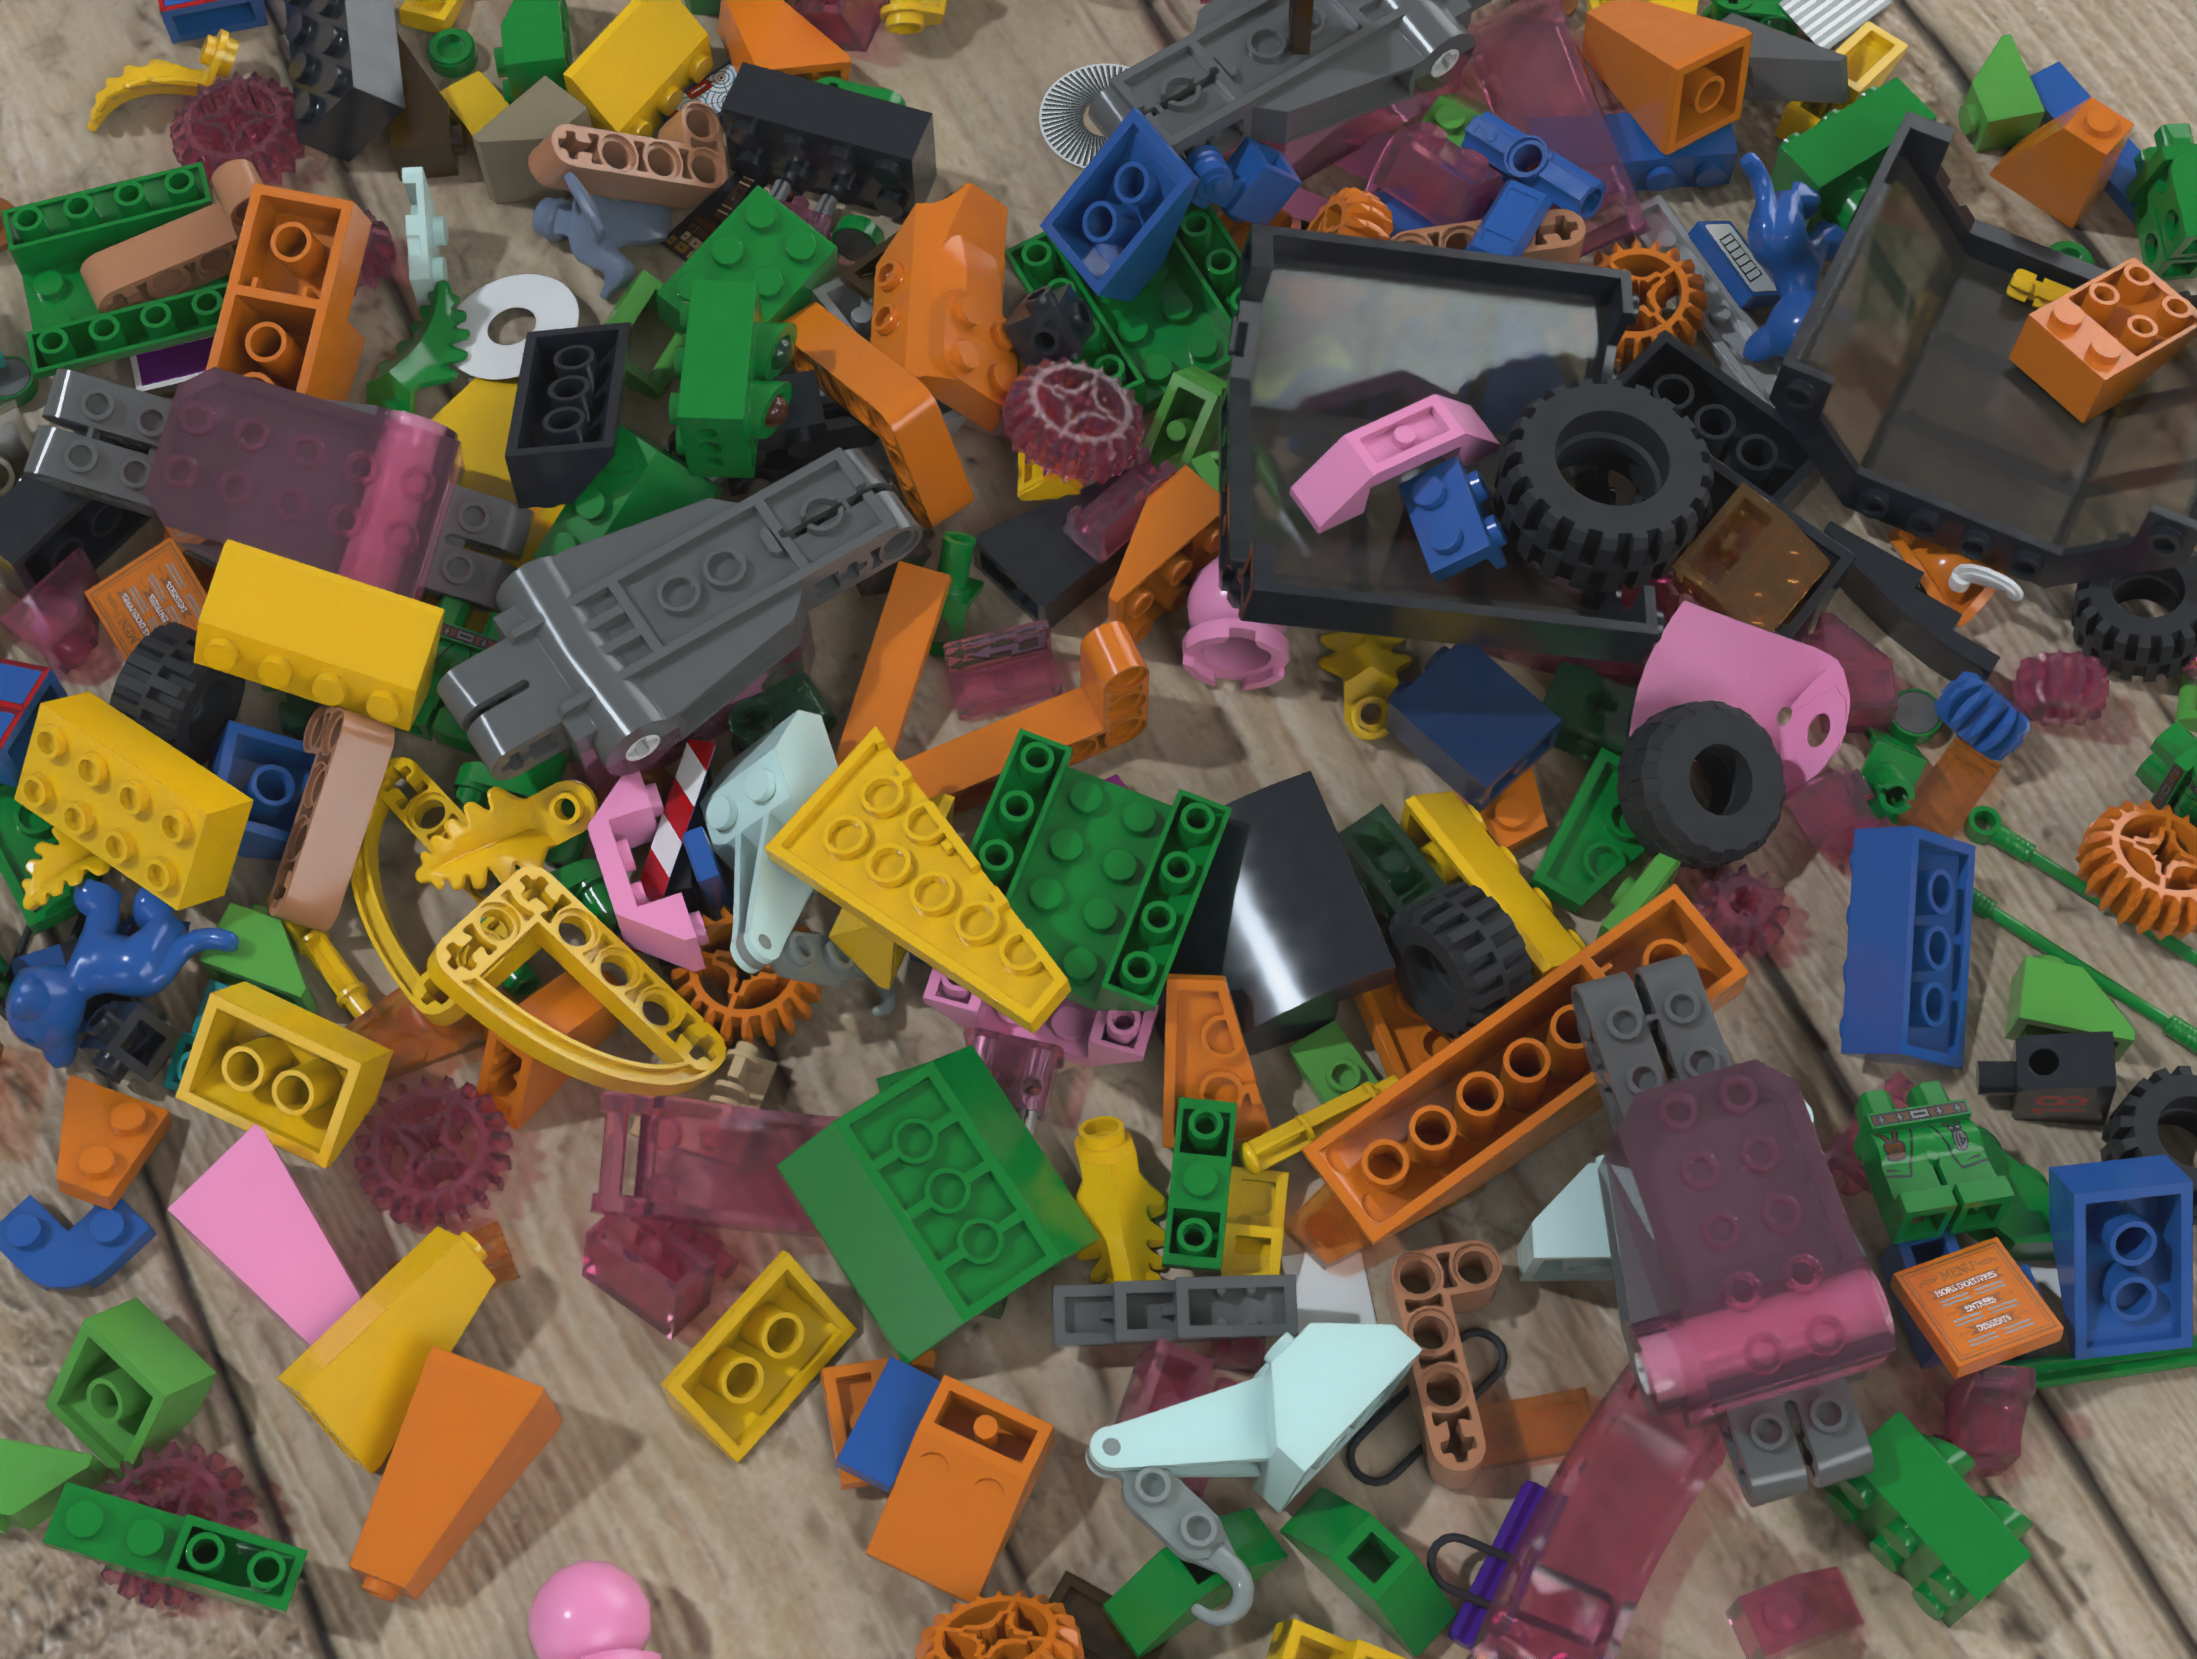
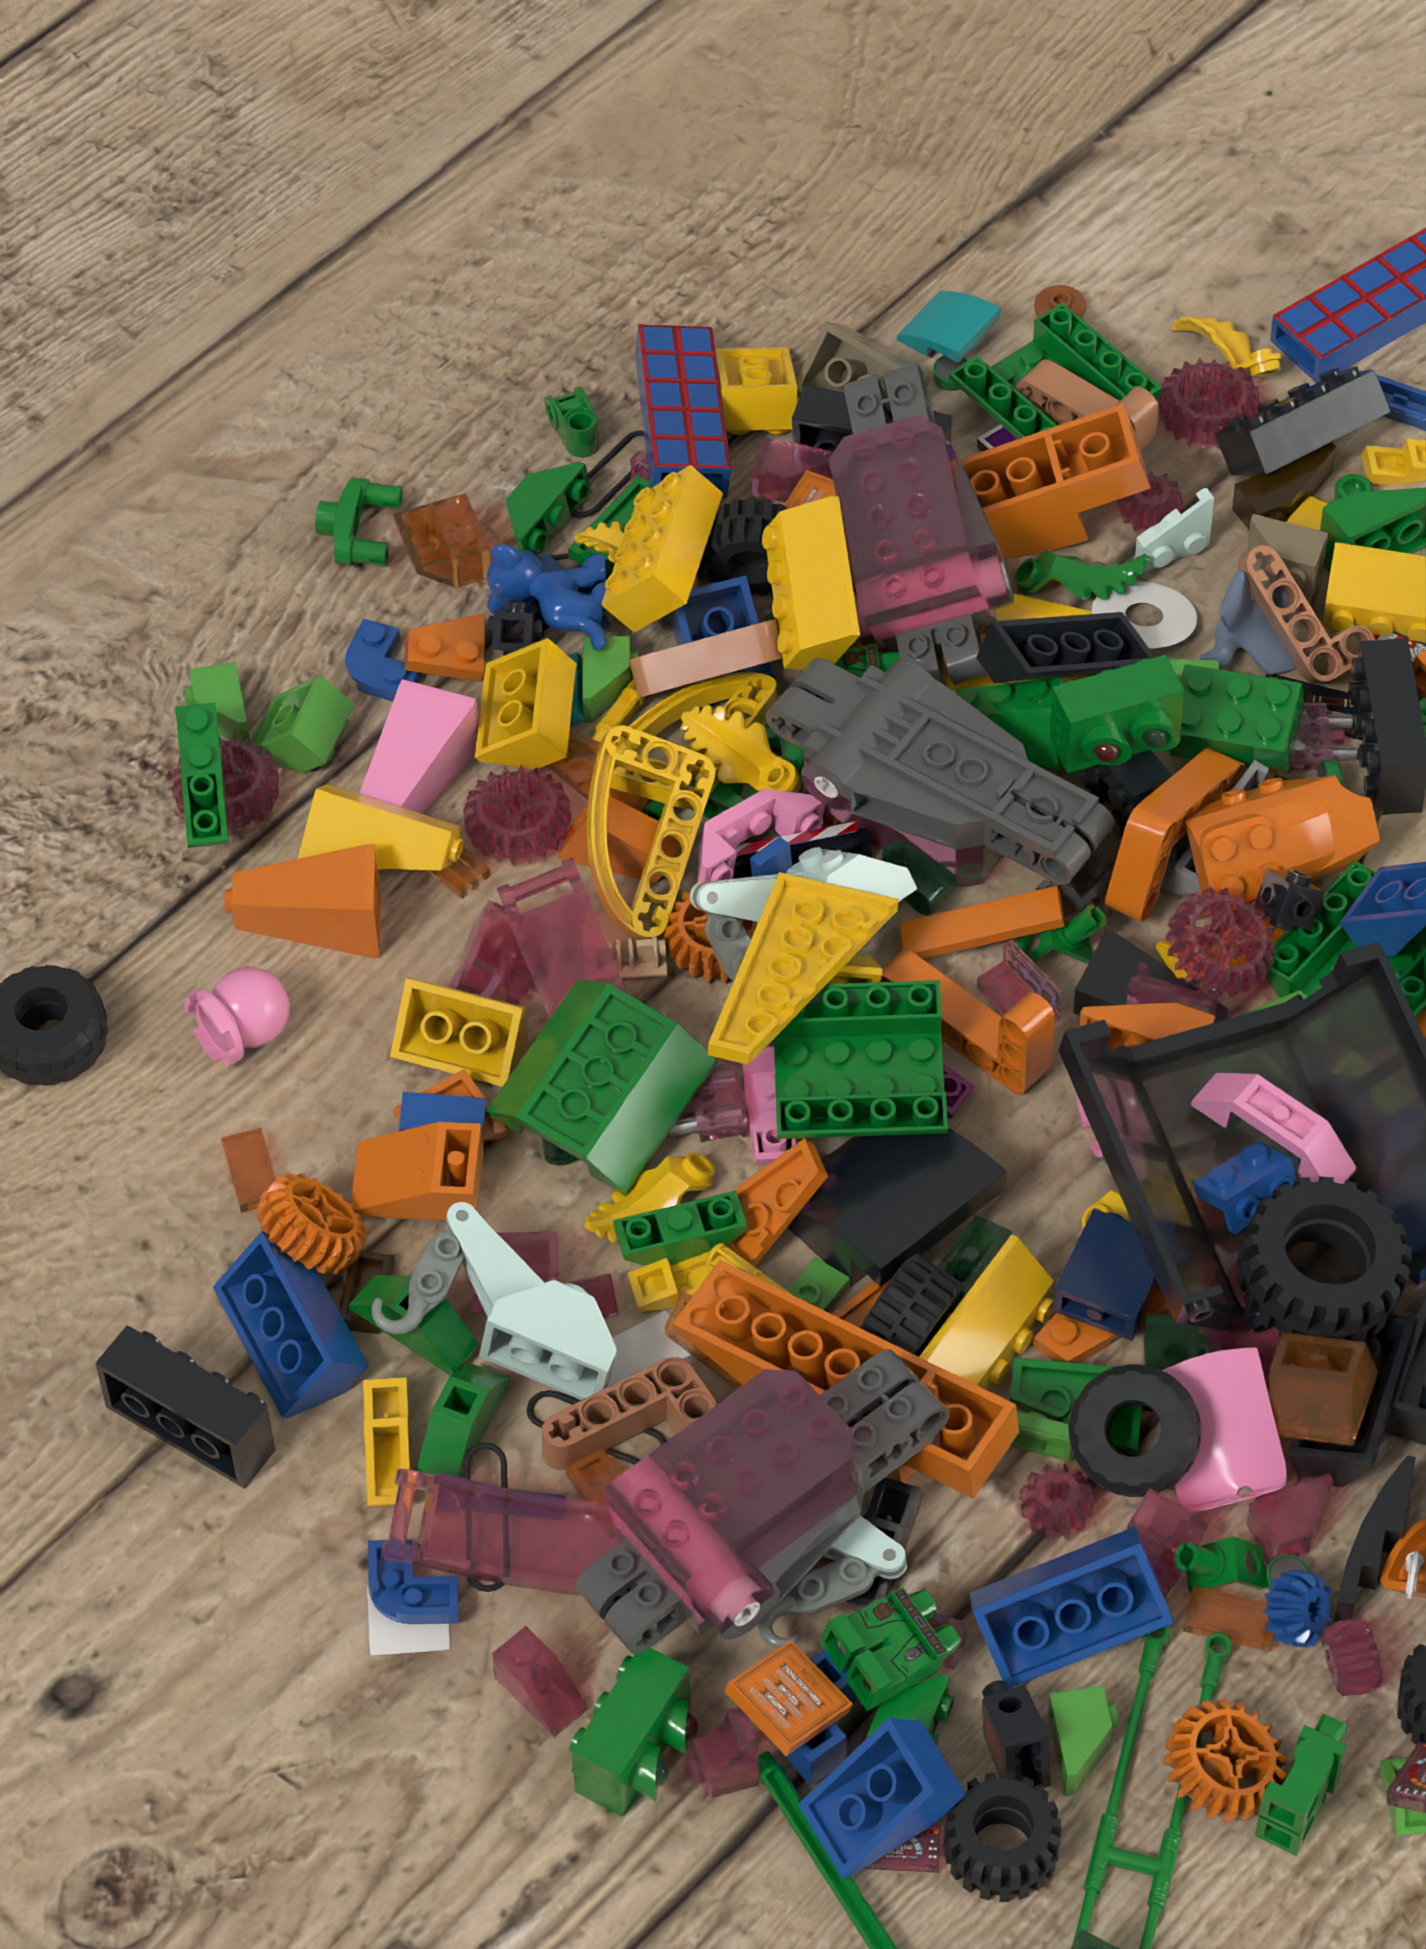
camera: 70 degrees right, 10 degrees down
dark grey slope [1051,1274,1298,1348] -> none

